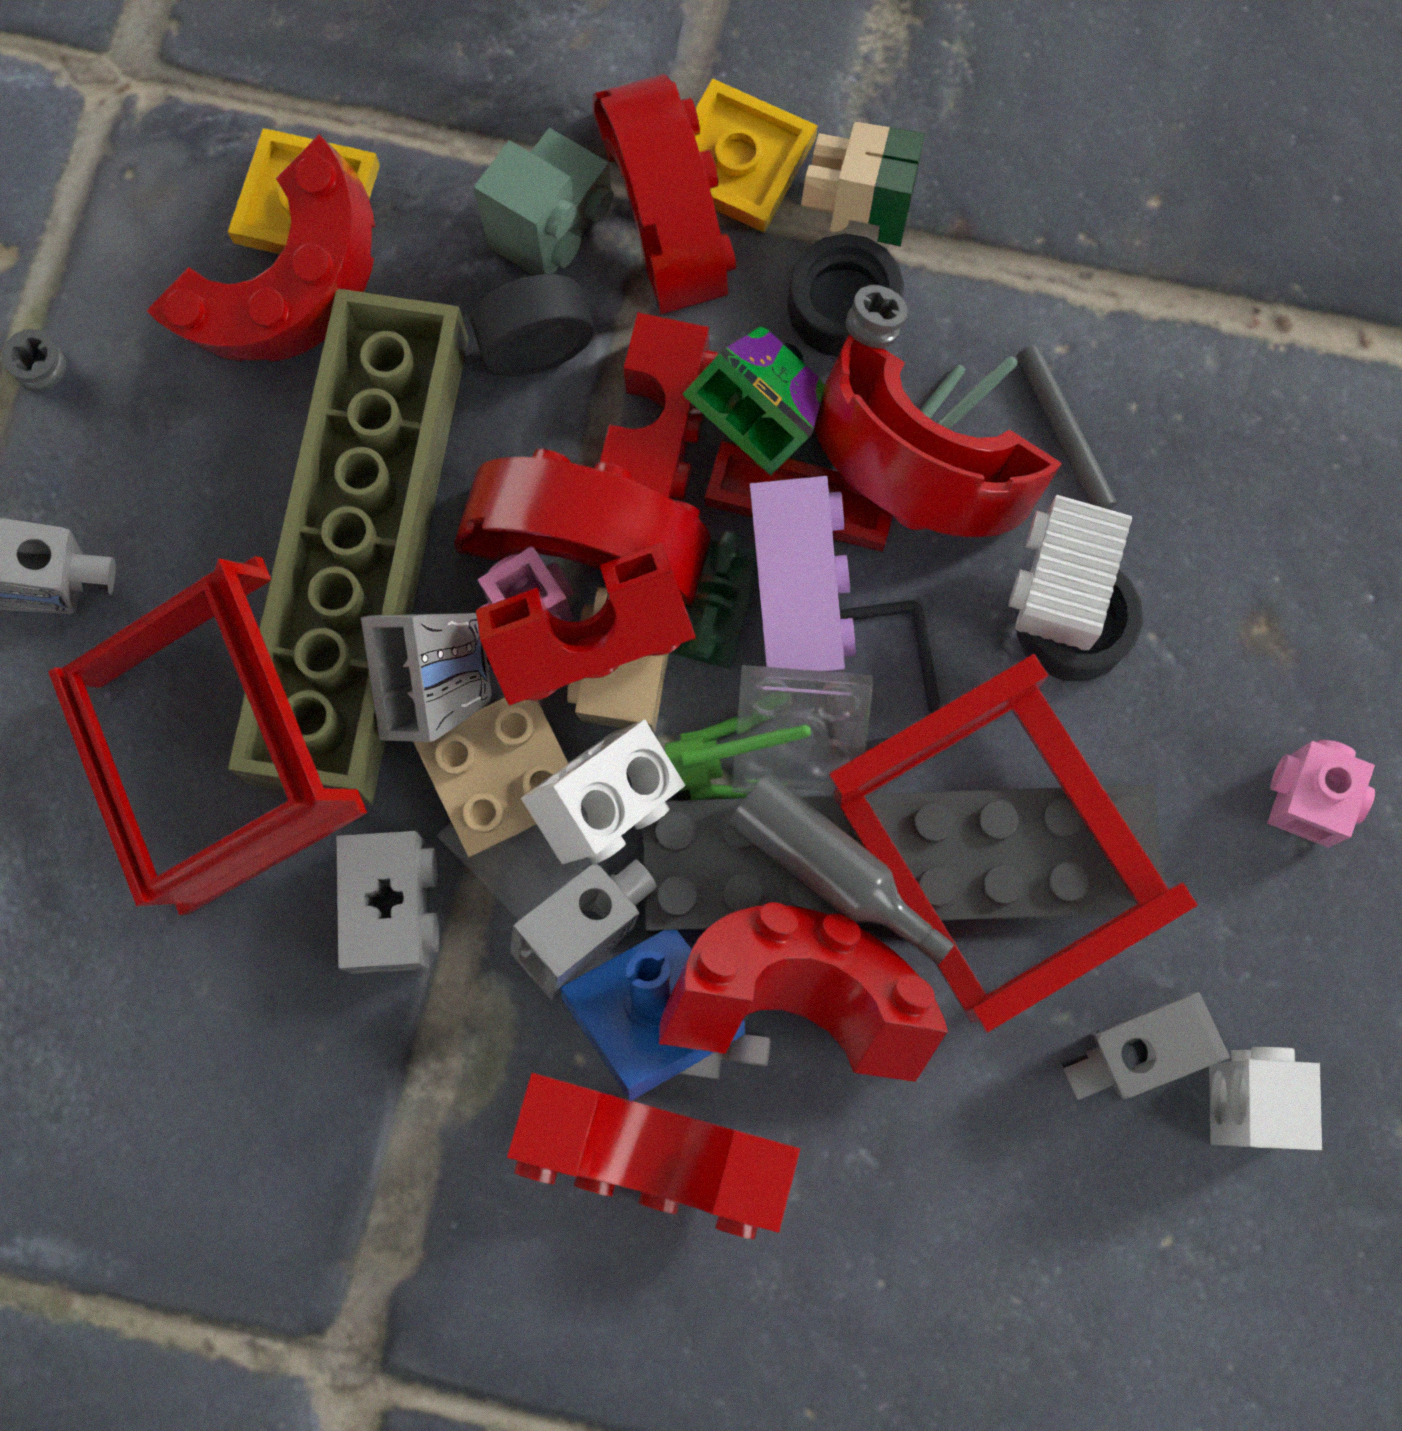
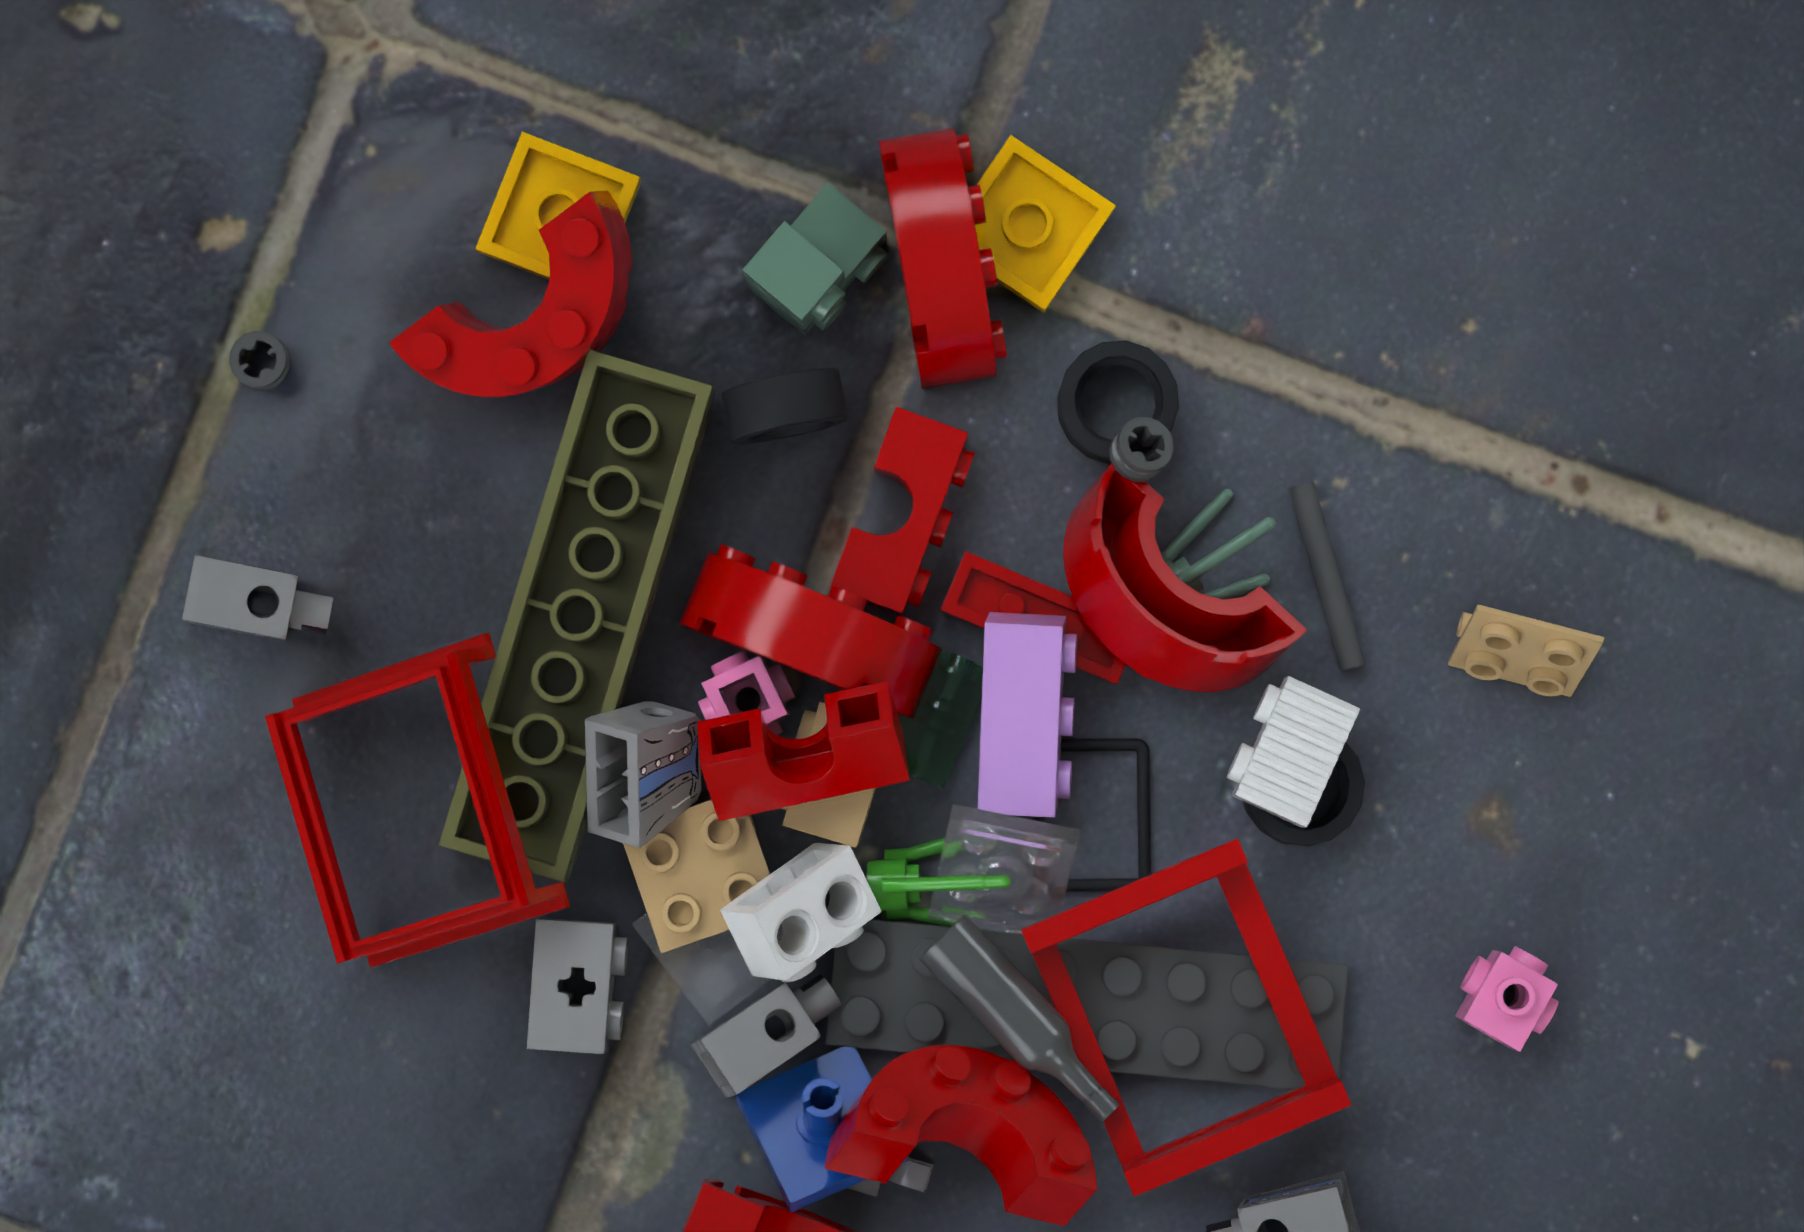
camera: 10 degrees right, 10 degrees up
green torso [682,327,825,476] -> none
tan hips [801,122,925,247] -> none
none -> tan hinge [1448,604,1604,697]

